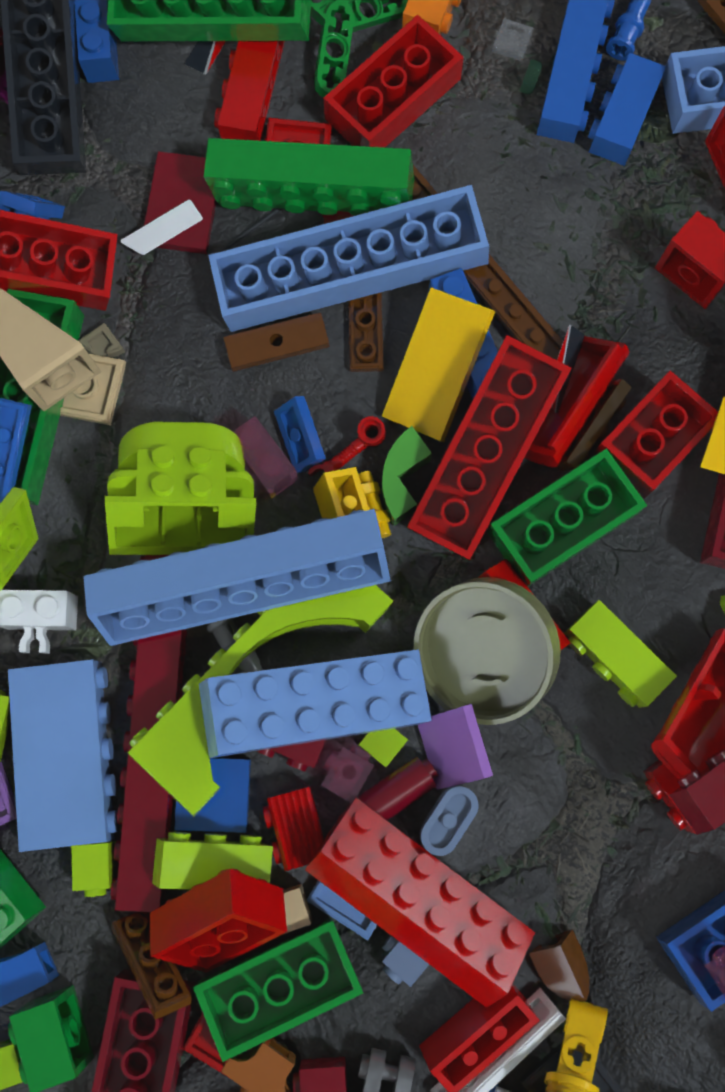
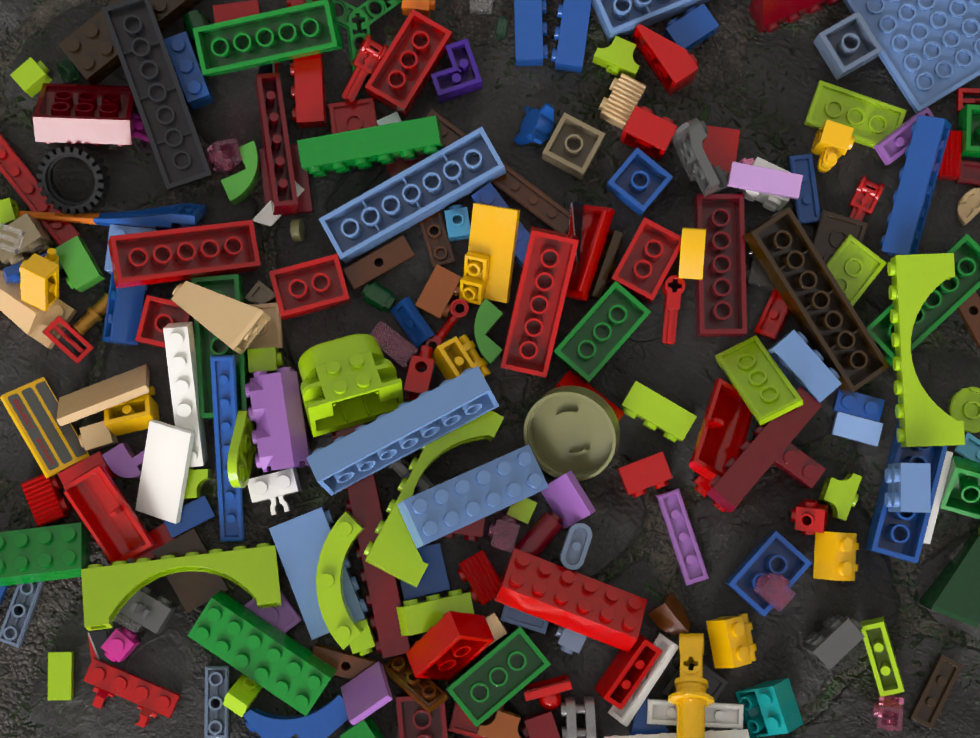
camera: 15 degrees left, 5 degrees up
none -> clear pink brick [206,138,242,173]
none -> bright green brick [221,141,261,206]
none -> medium lavender brick [245,367,311,473]
none -> lime brick [247,347,284,374]
none -> dark red brick [255,73,298,215]
none -> red brick [269,254,351,320]
none -> olive tile [290,218,305,242]
none -> reddish brown tile [312,643,384,680]
none -> lime brick [316,511,365,650]
none -> medium lavender tile [341,661,393,726]
none -> red connector [342,34,388,102]
none -> dark green brick [361,281,397,313]
none -> red torso [404,345,435,400]
none -> dark orange brick [415,264,462,321]
none -> dark purple brick [431,39,482,103]
none -> dark azure brick [444,205,471,242]
none -> yellow slope [459,251,490,305]
none -> blue piece [513,103,554,145]
none -> red tile [523,674,572,710]
none -> dark tan brick [542,112,605,180]
none -> lime brick [593,36,640,79]
none -> tan brick [598,73,647,130]
none -> blue brick [605,147,673,217]
none -> red brick [617,451,673,498]
none -> medium lavender tile [656,488,709,586]
none -> red connector [661,275,685,345]
none -> yellow brick [706,613,757,668]

